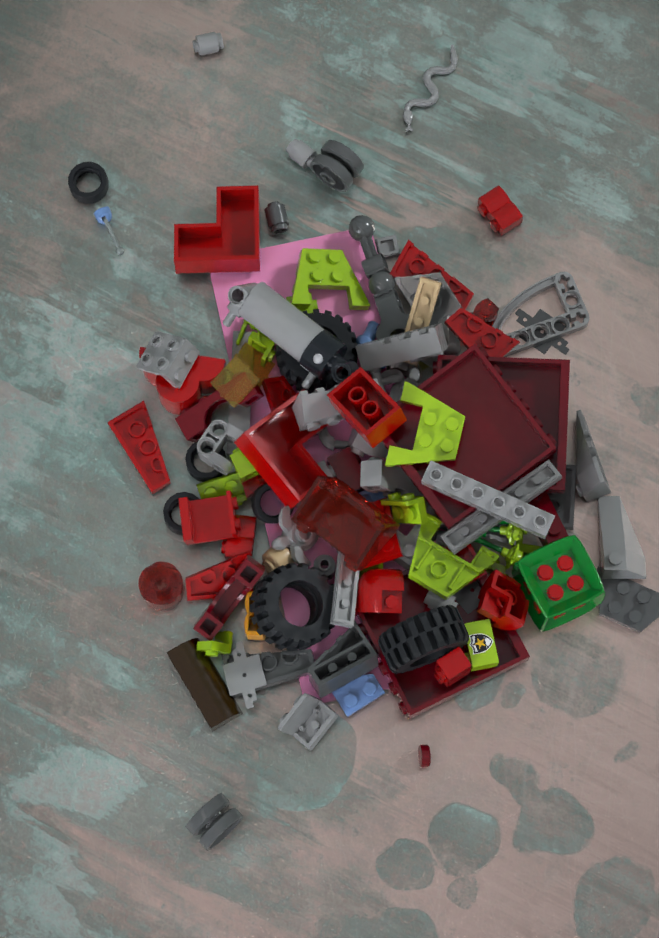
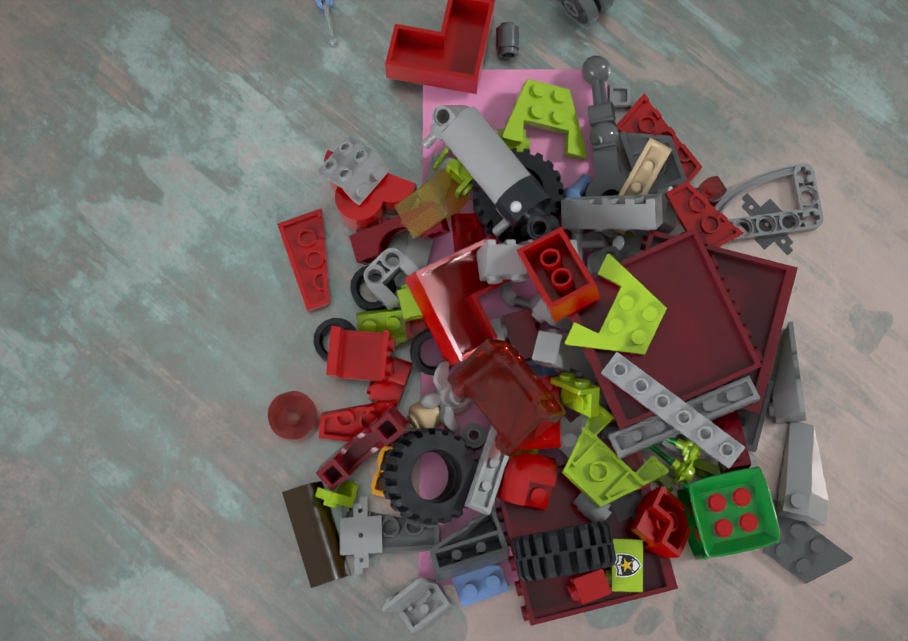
camera: 15 degrees right, 5 degrees up
red brick [477,185,523,236] -> none

